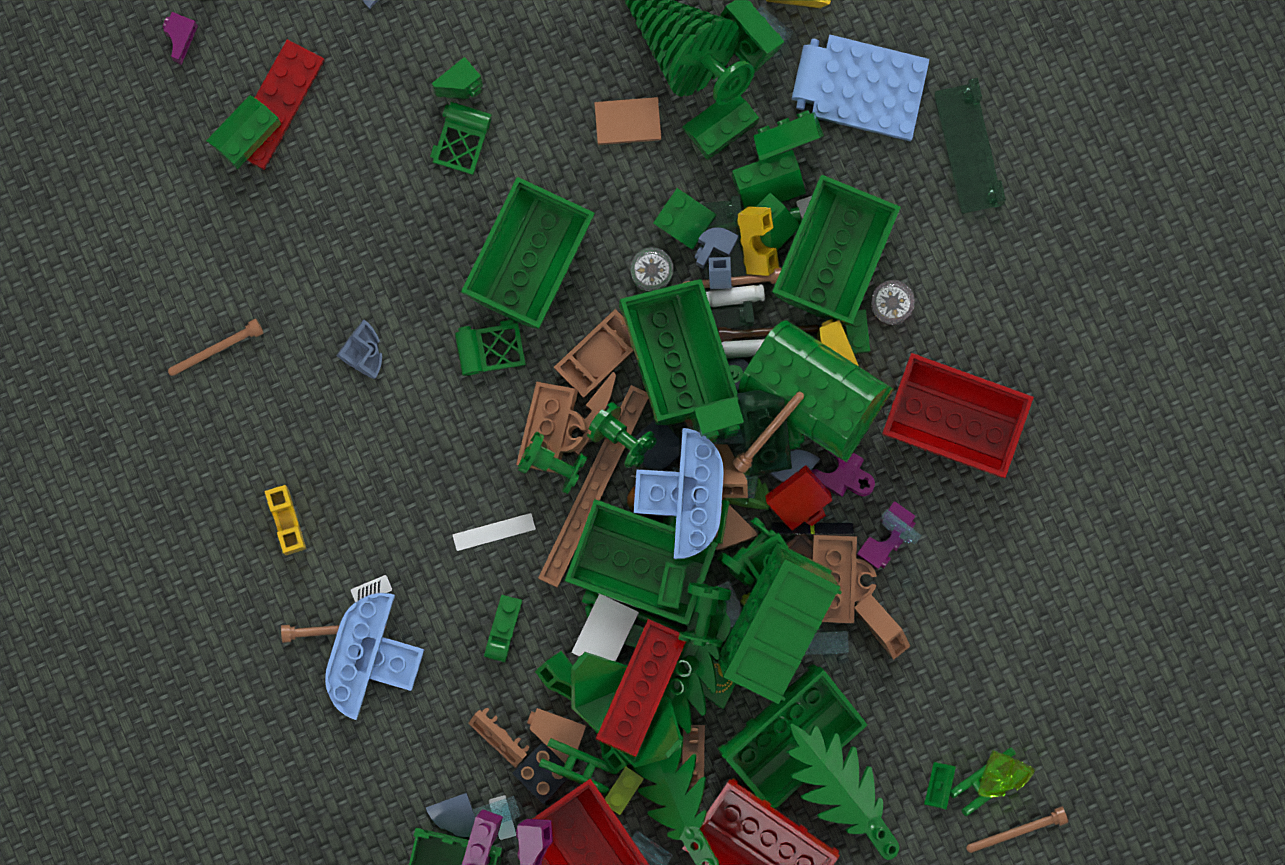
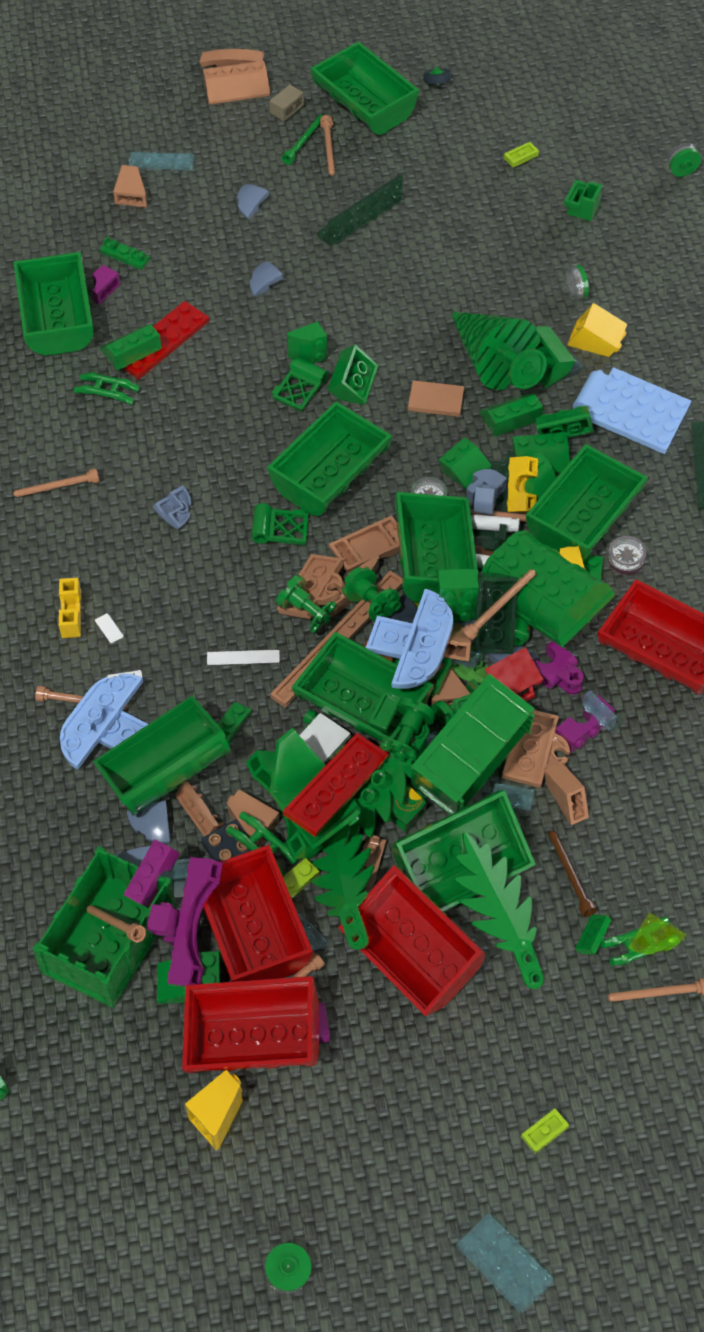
camera: 15 degrees right, 25 degrees down
none -> green container [13,252,94,356]
none -> green piece [74,372,140,405]
none -> green container [93,695,231,817]
none -> white sticker [95,614,124,643]
none -> sand blue brick [127,801,170,844]
none -> green slope [327,344,379,405]
none -> reddish brown piece [549,831,597,917]

